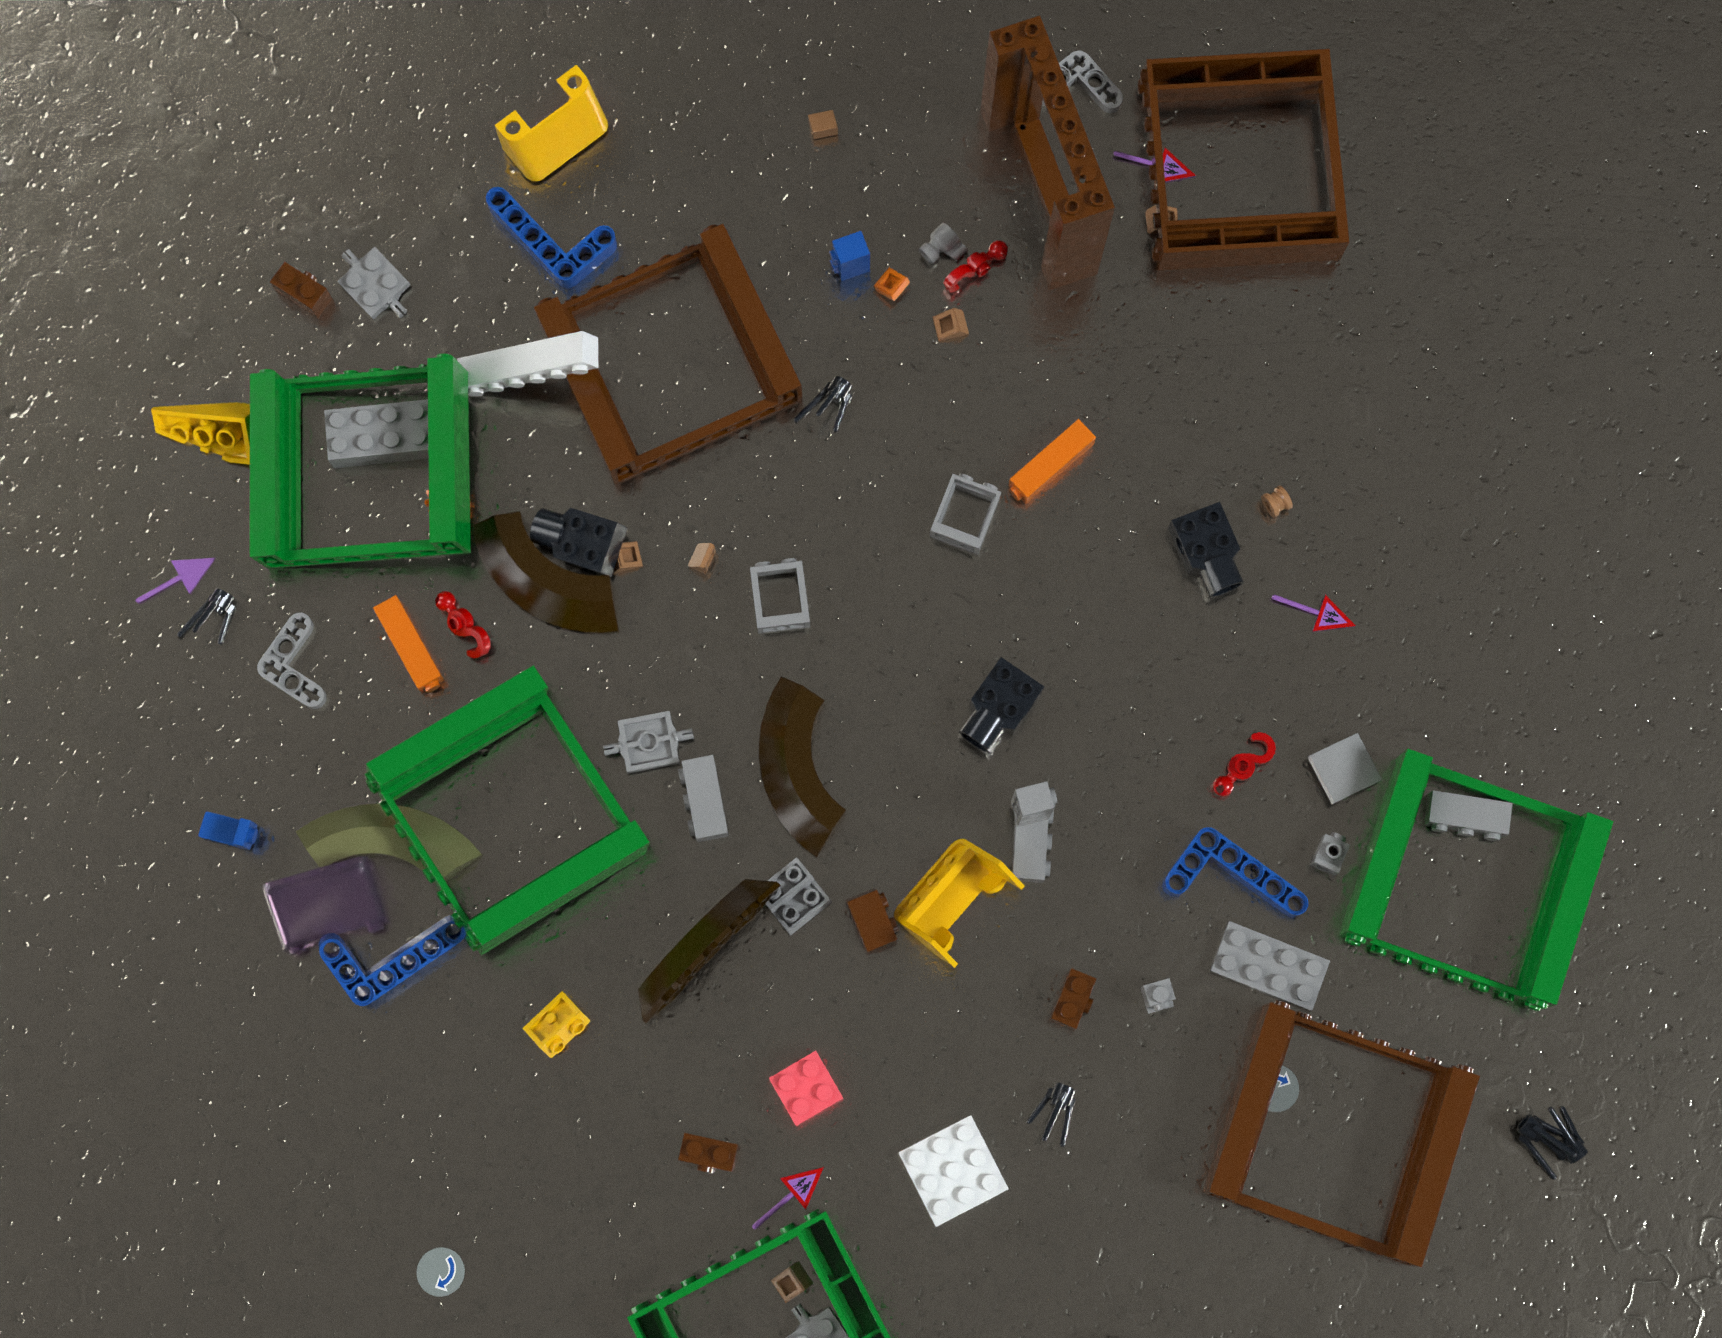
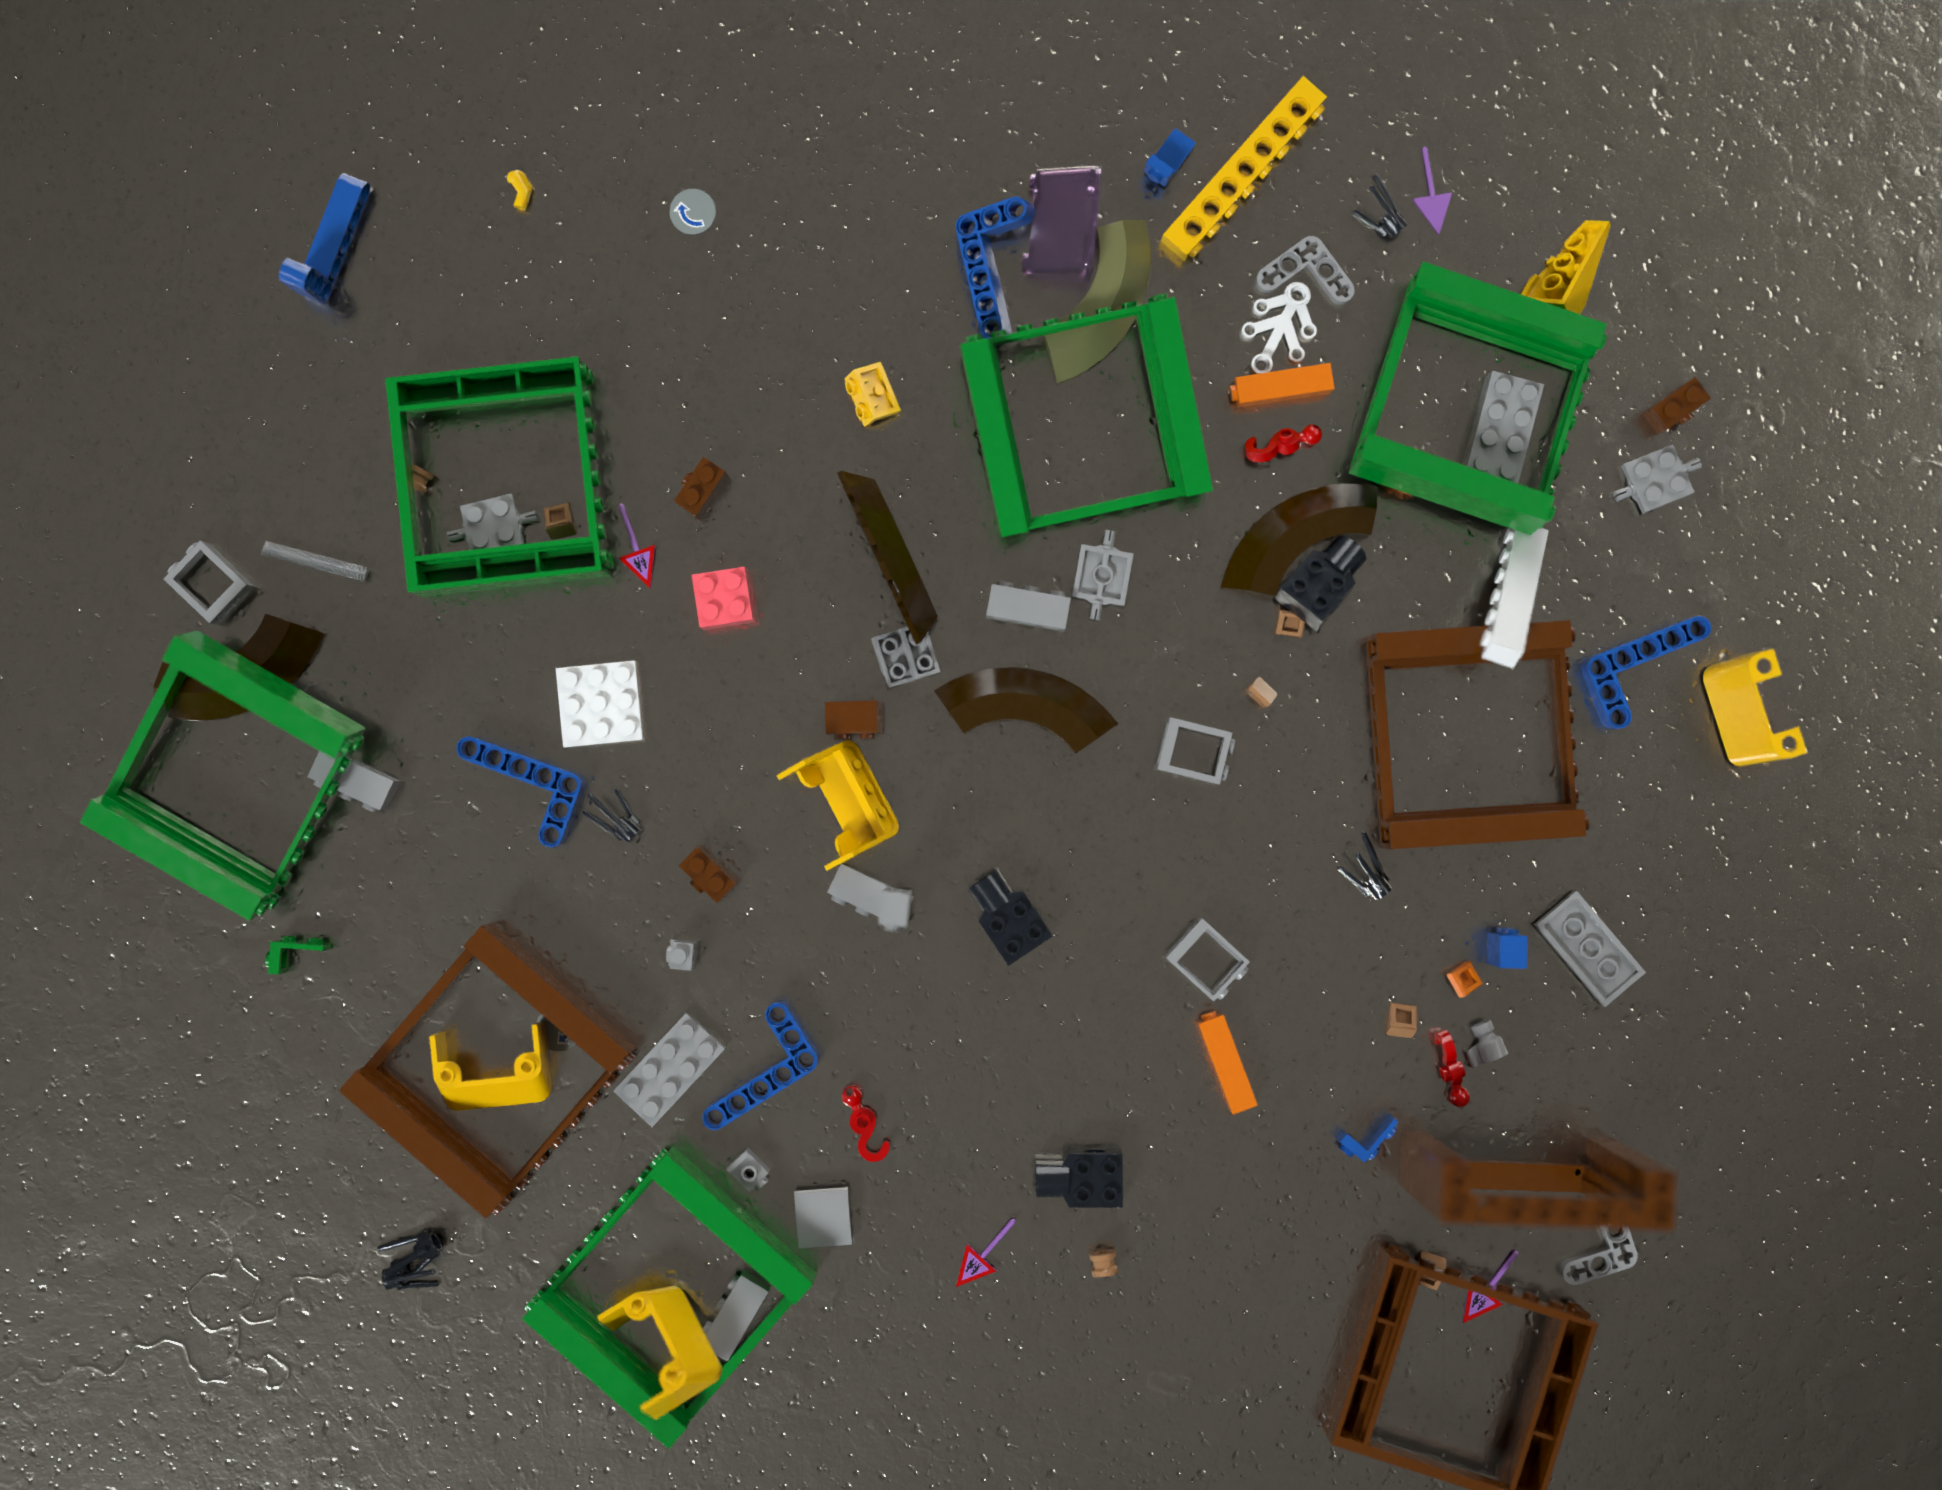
camera: 115 degrees right, 10 degrees up
medium nougat slope [808,110,838,140] -> none
none -> yellow windscreen [429,1020,552,1111]
none -> blue beam [456,737,586,847]
none -> yellow windscreen [597,1286,722,1420]
none -> yellow brick [1161,76,1327,262]
none -> white plant [1241,282,1317,374]
none -> blue bracket [1336,1115,1399,1163]
none -> light grey plate [1533,890,1646,1007]

